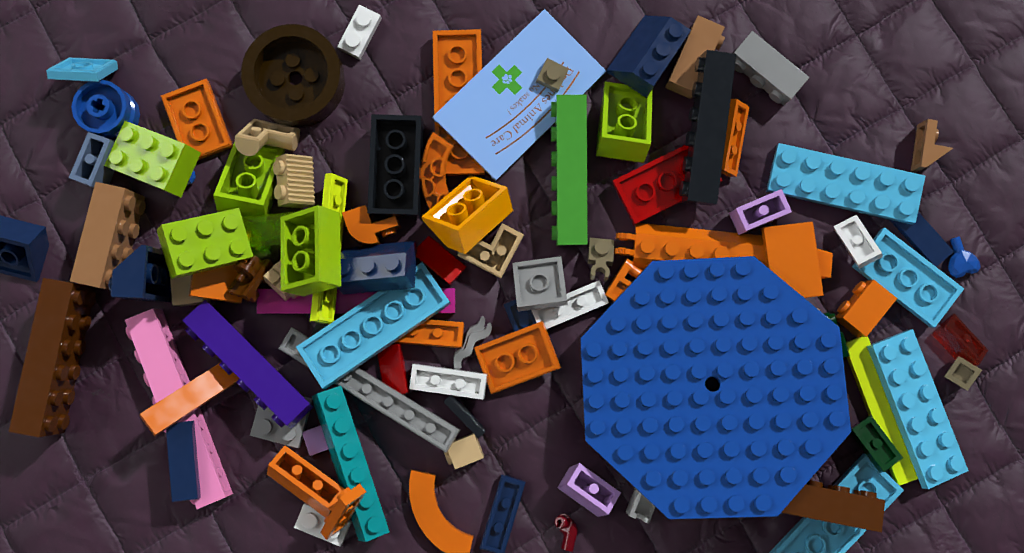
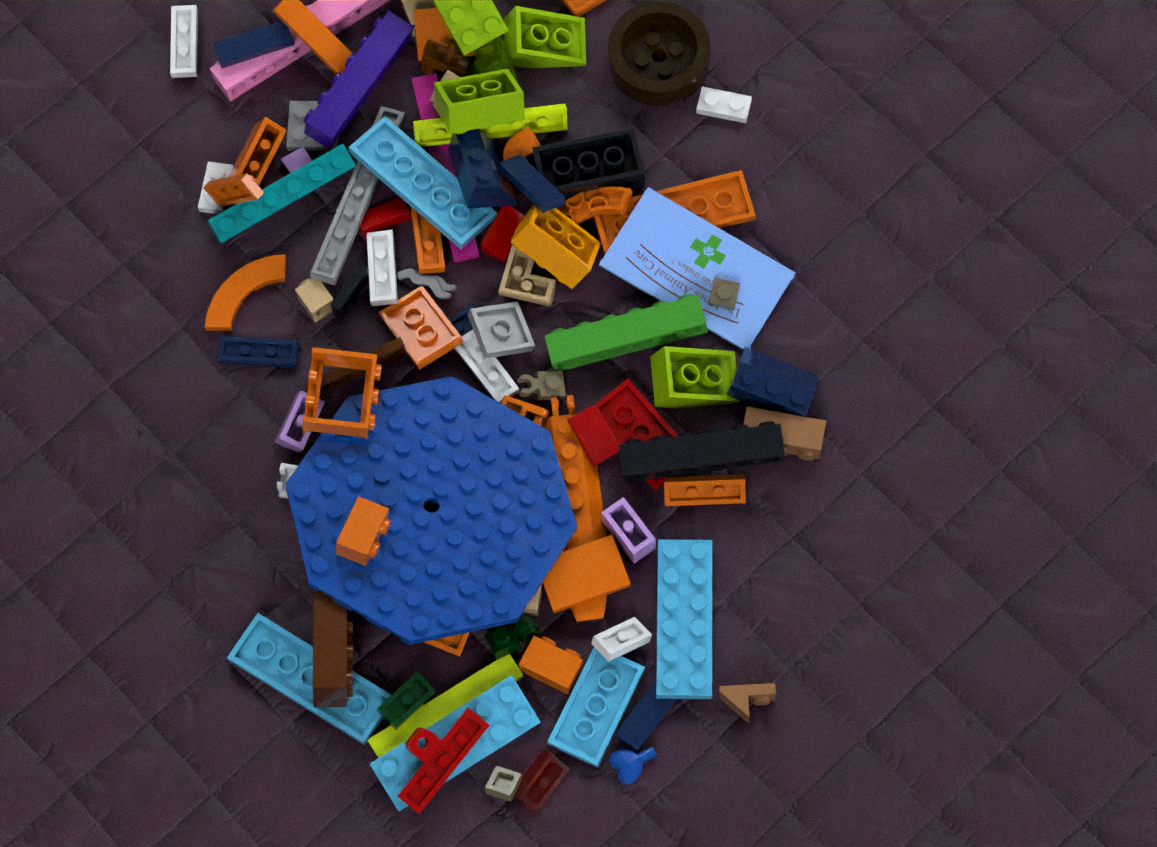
camera: 85 degrees right, 15 degrees down
tan brick [235,119,300,156] -> none
tan brick [273,154,315,208] -> none
dark red arm [554,514,578,552] -> none
light grey brick [734,31,809,106] -> none
none -> white plate [170,5,198,78]
none -> orange window [302,347,382,439]
none -> reddish brown tile [304,337,405,396]
none -> orange brick [336,496,392,566]
none -> red plate [396,707,490,814]
none -> dark blue tile [498,155,565,213]
none -> red slope [567,404,619,466]

